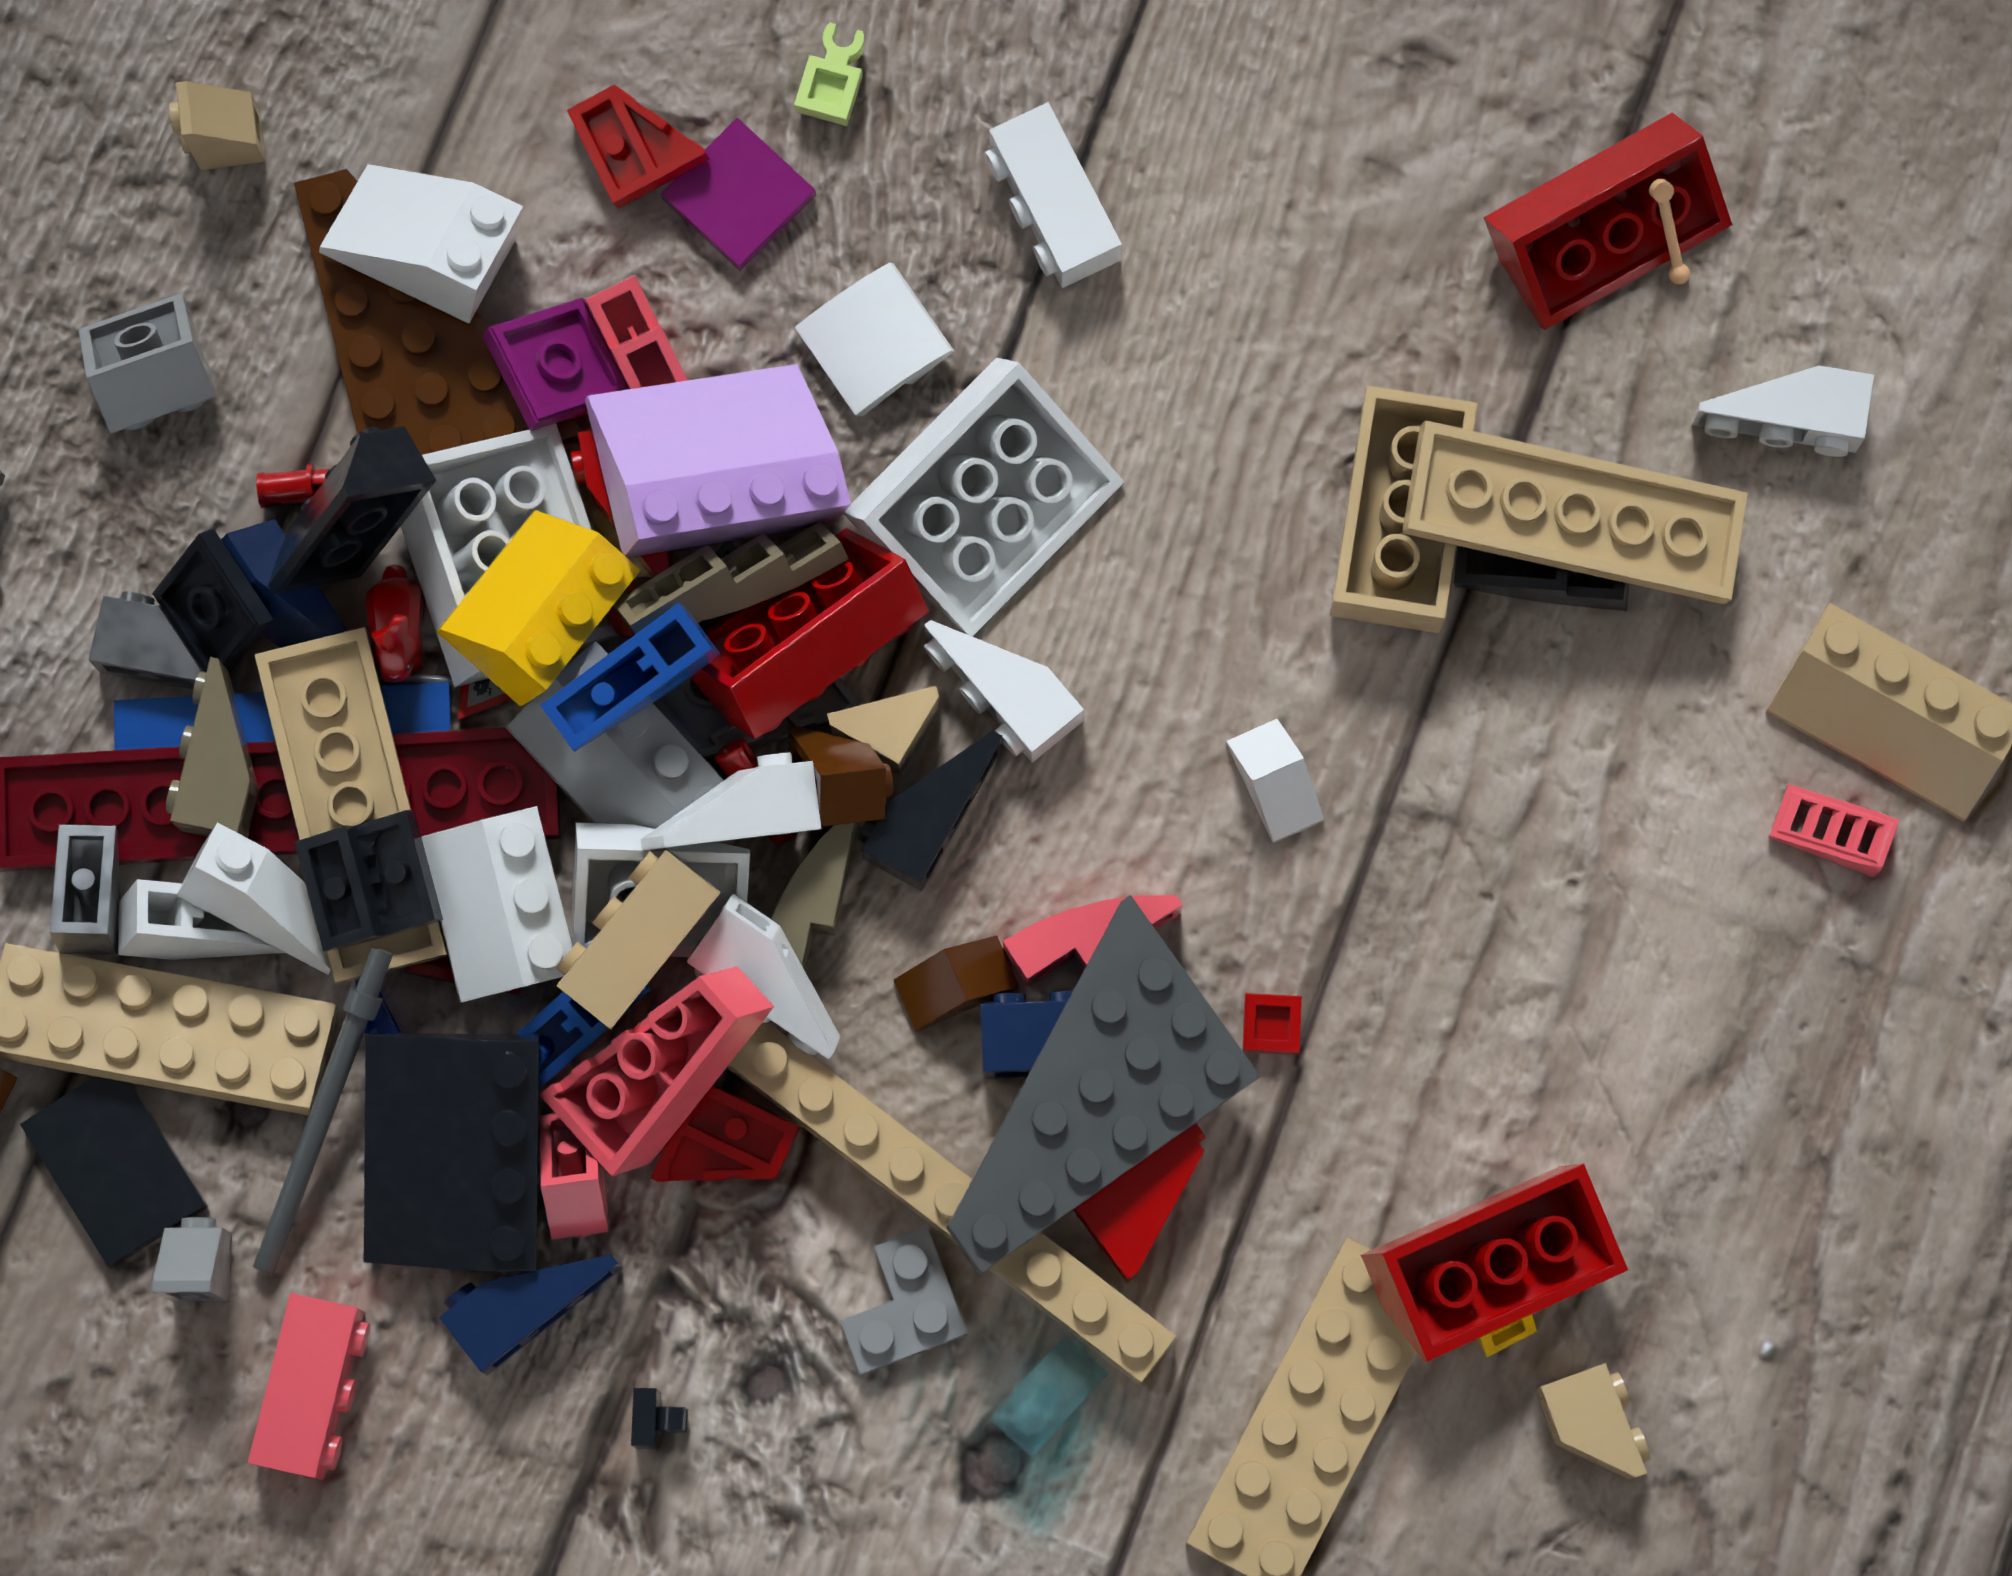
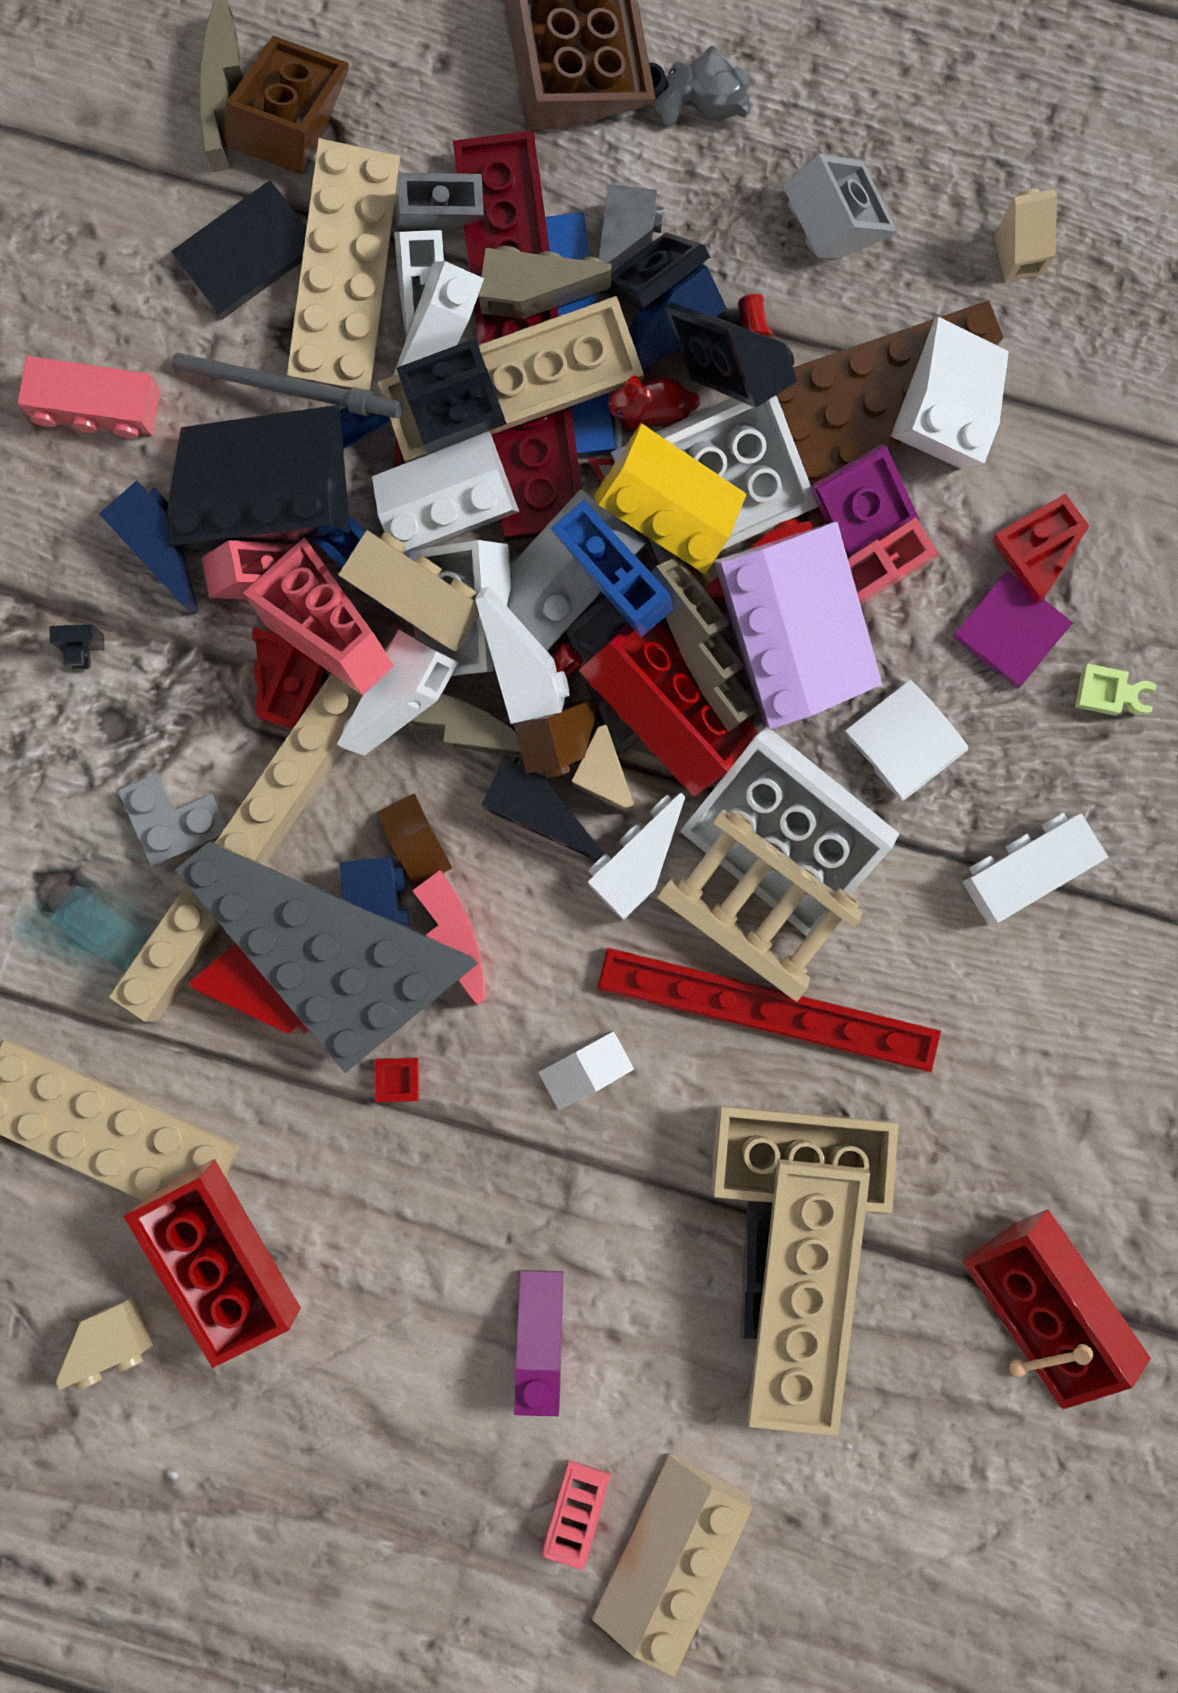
camera: 85 degrees right, 5 degrees up
light grey slope [152,1217,232,1302] -> none
white slope [1691,366,1874,457] -> none
none -> magenta slope [514,1270,564,1417]
none -> red tile [597,947,941,1073]
none -> tan fence [657,809,862,1002]

